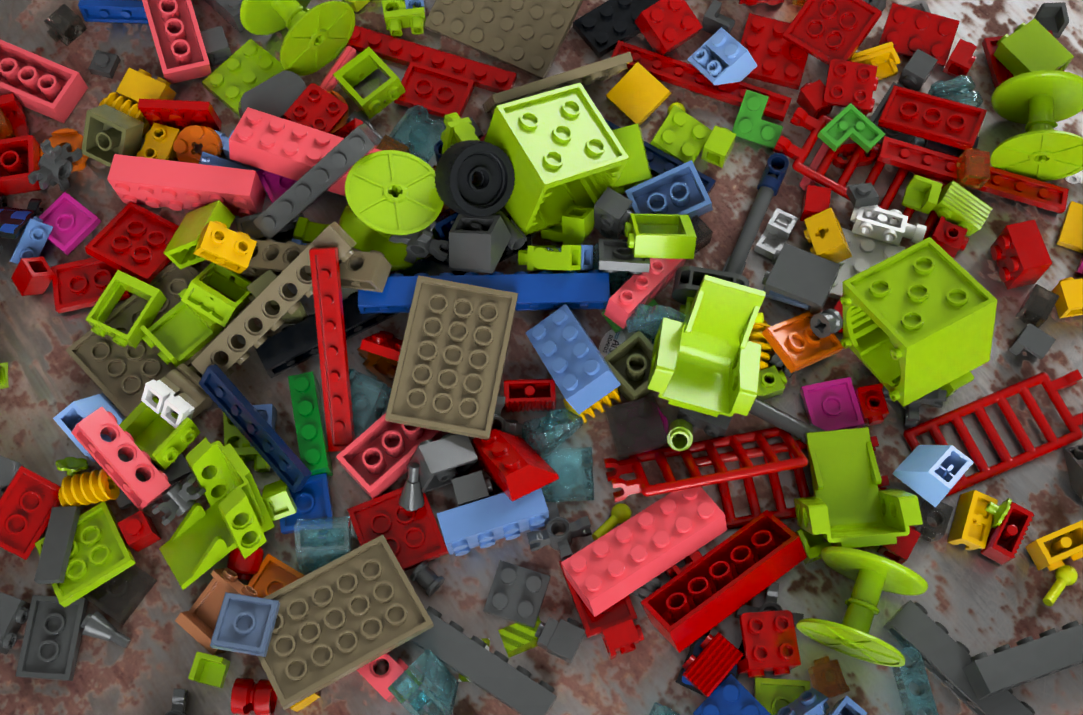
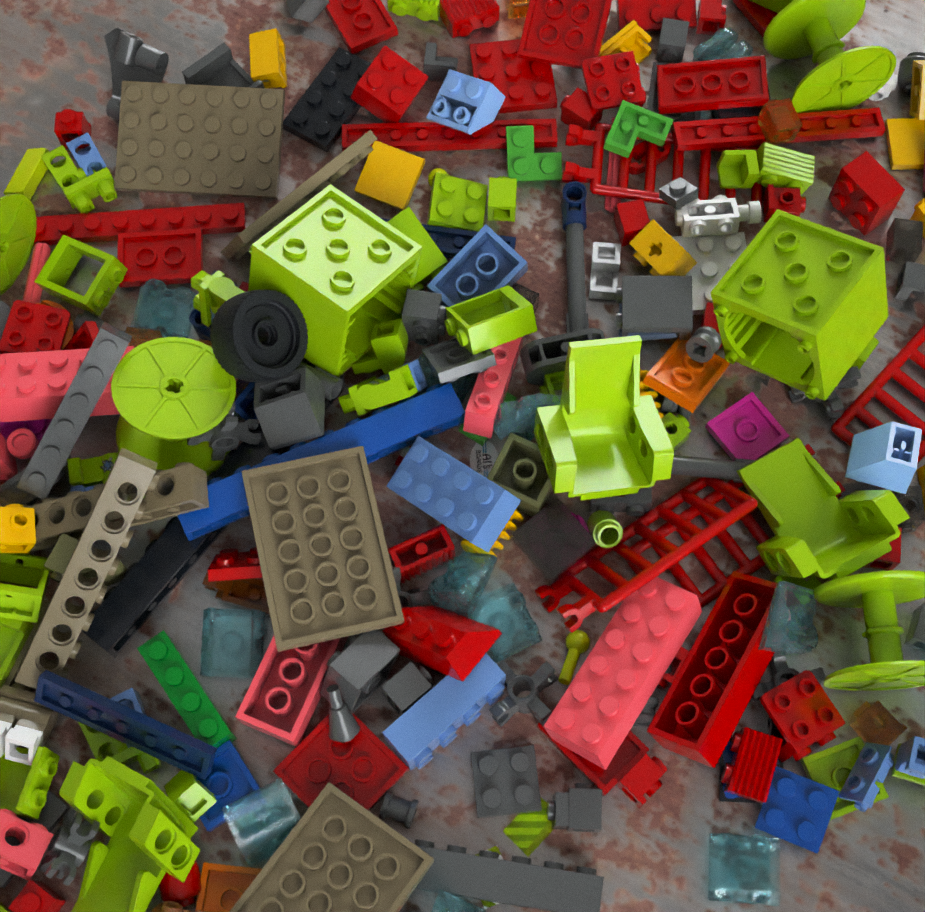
camera: 25 degrees left, 0 degrees up
red plate [309,247,355,452] -> none
red brick [855,383,889,425] -> none
none -> coral tile [6,428,39,459]
none -> clear light blue slope [758,581,818,655]

